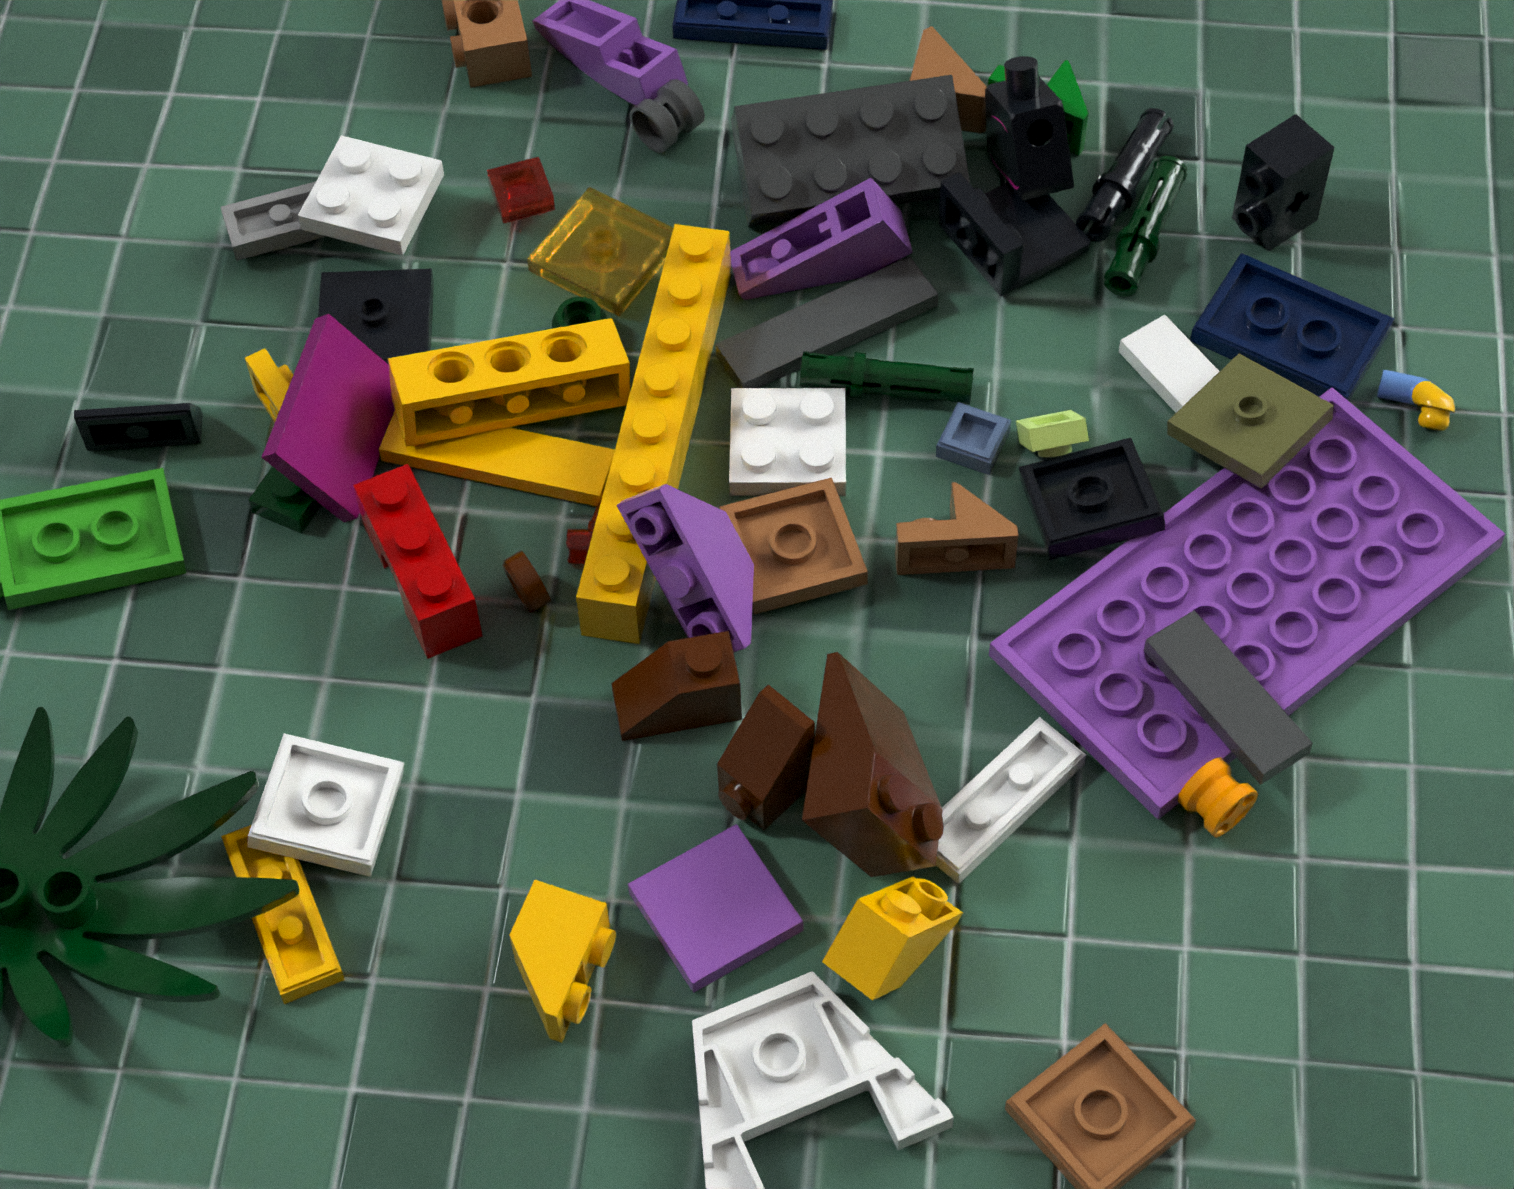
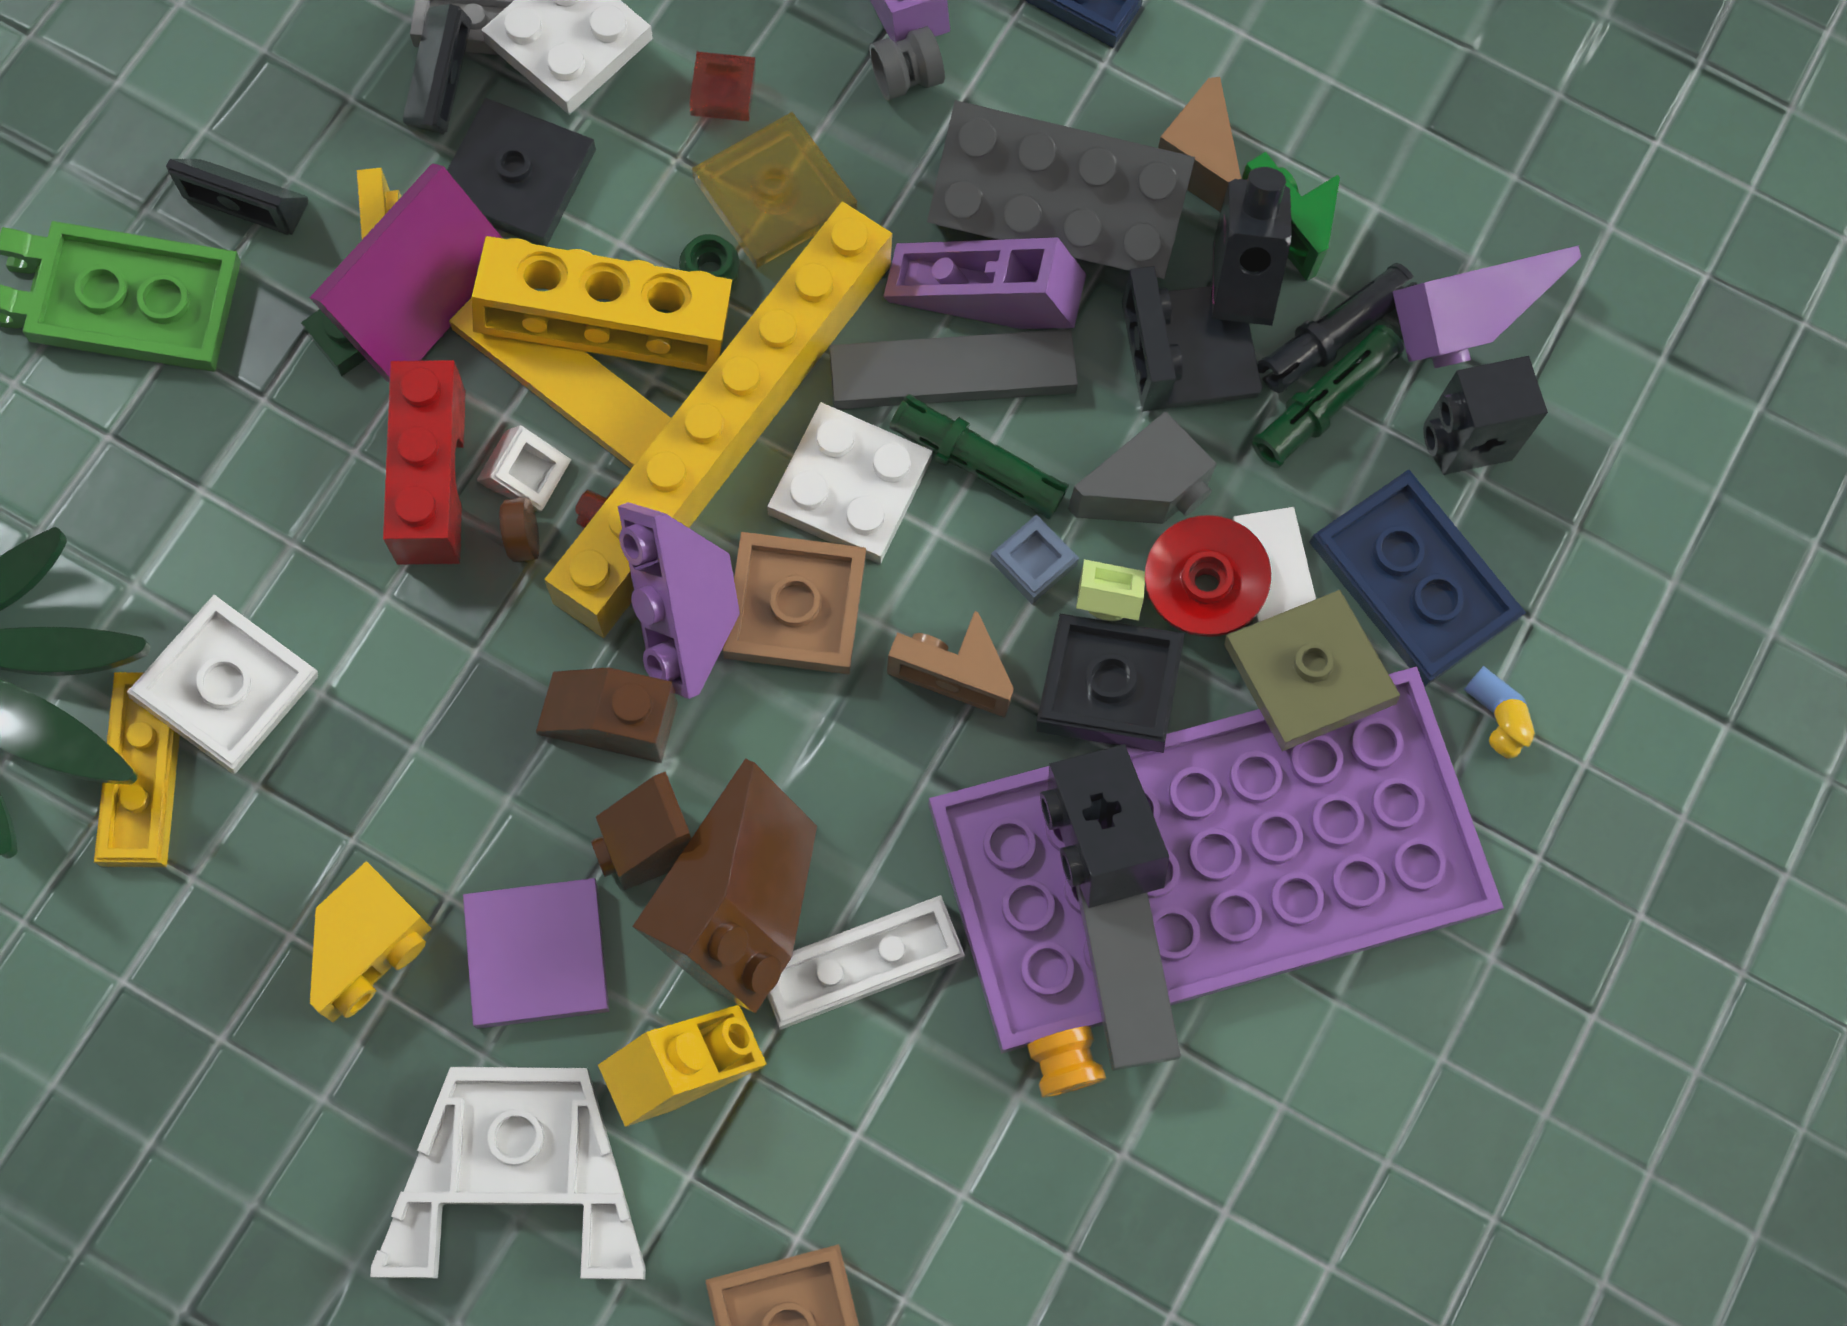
camera: 15 degrees right, 15 degrees up
none -> black slope [403,4,472,135]
none -> white slope [477,425,572,512]
none -> black brick [1040,744,1169,908]
none -> dark grey slope [1068,411,1217,524]
none -> red dish [1145,515,1272,637]
none -> medium lavender slope [1393,245,1581,369]

